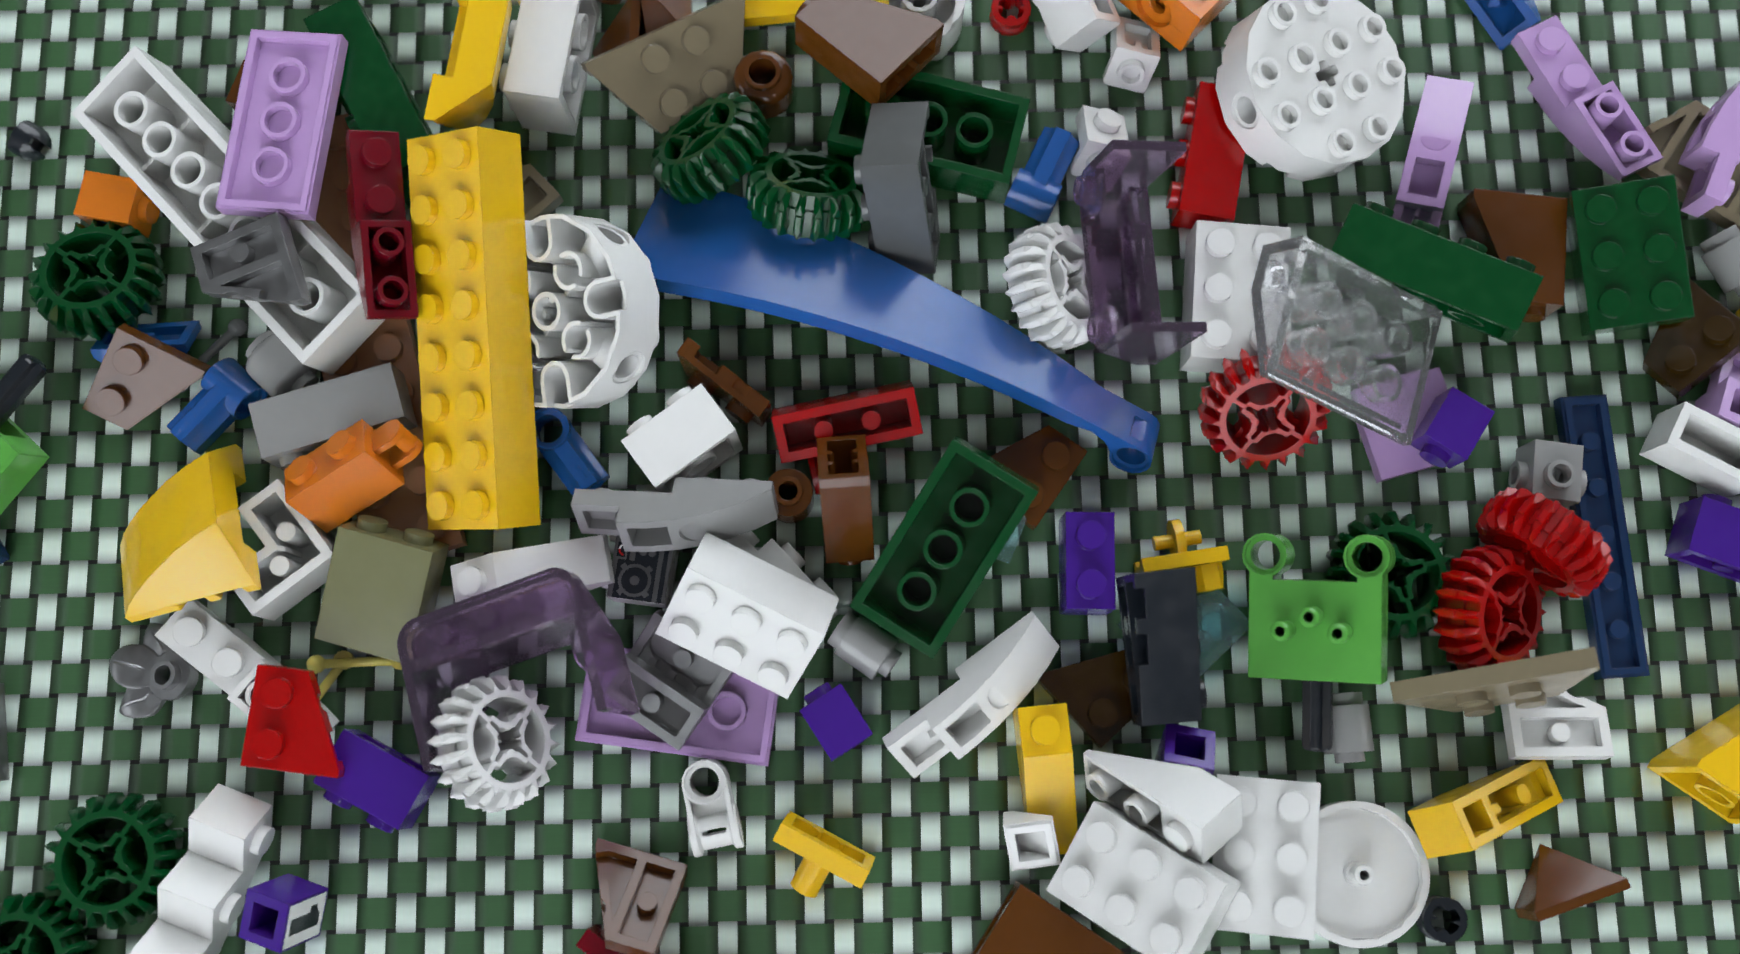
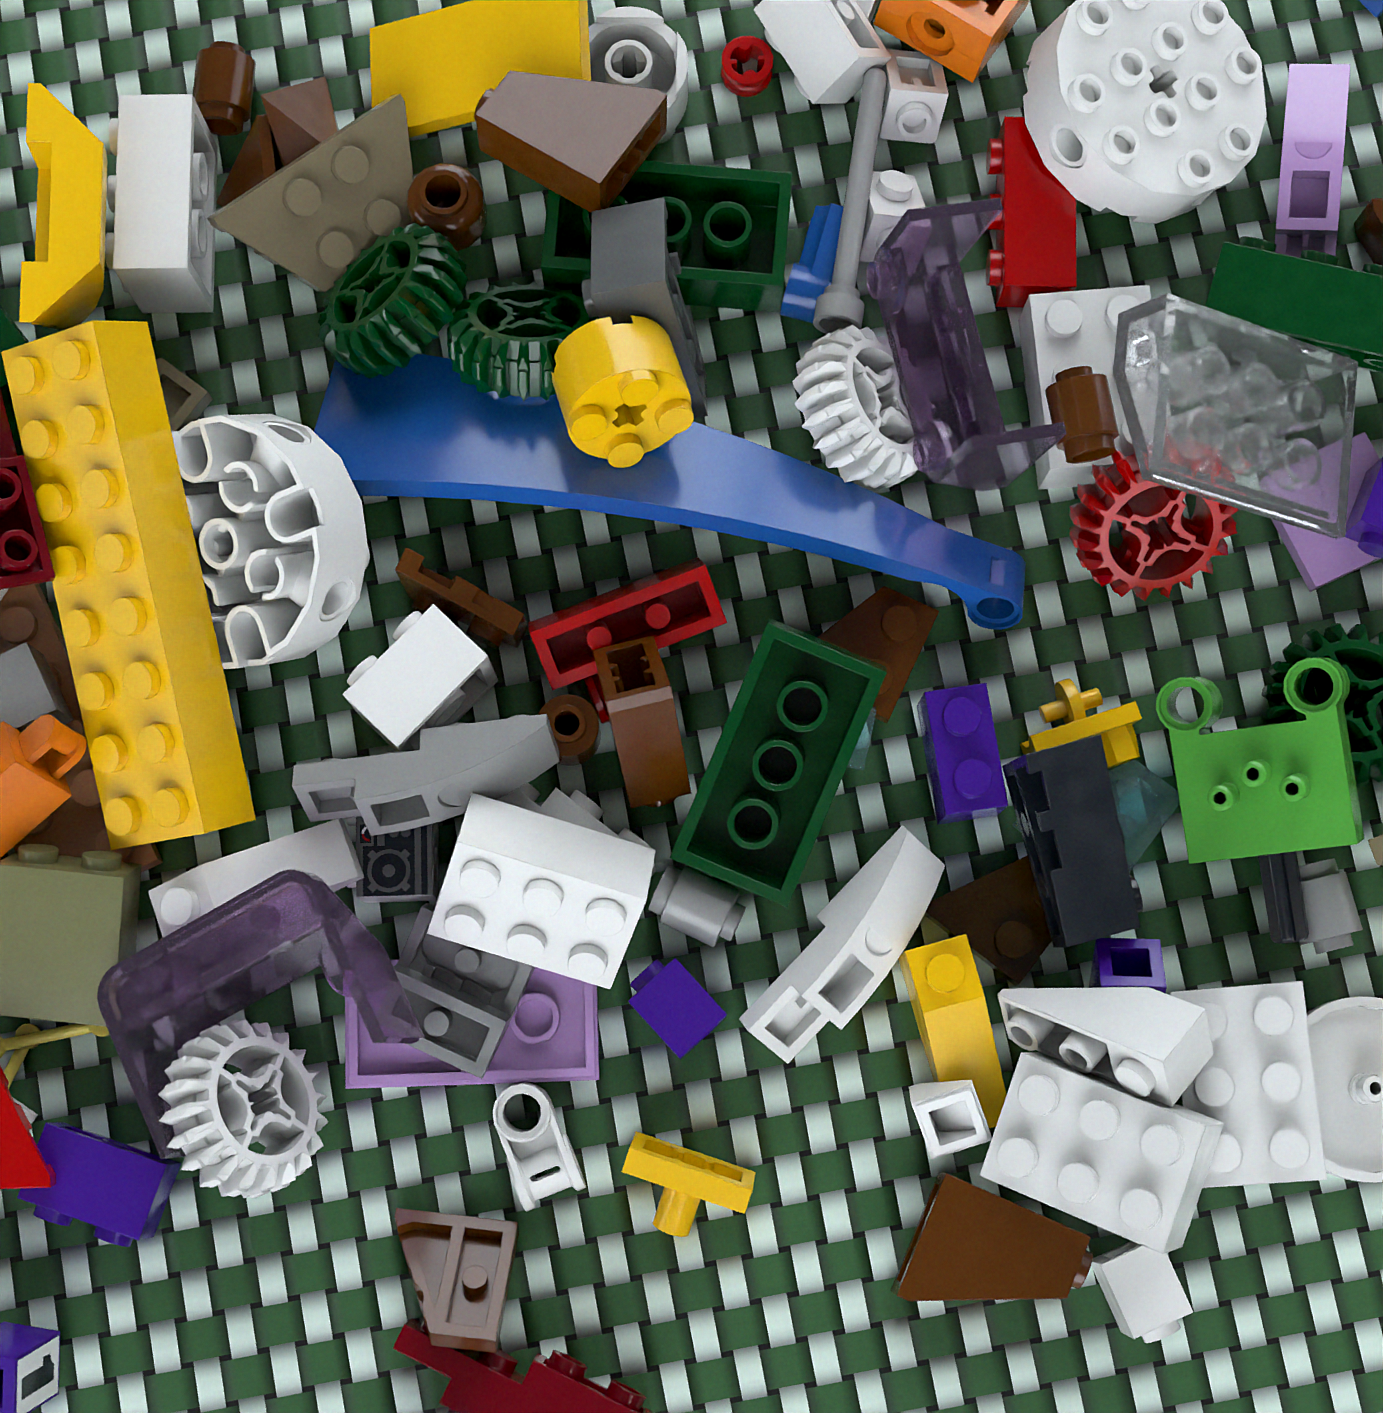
camera: 10 degrees left, 0 degrees up
blue piece [535,408,610,496] -> none
none -> yellow brick [551,315,694,468]
none -> light grey piece [813,67,887,334]
none -> reddish brown brick [1045,366,1119,464]

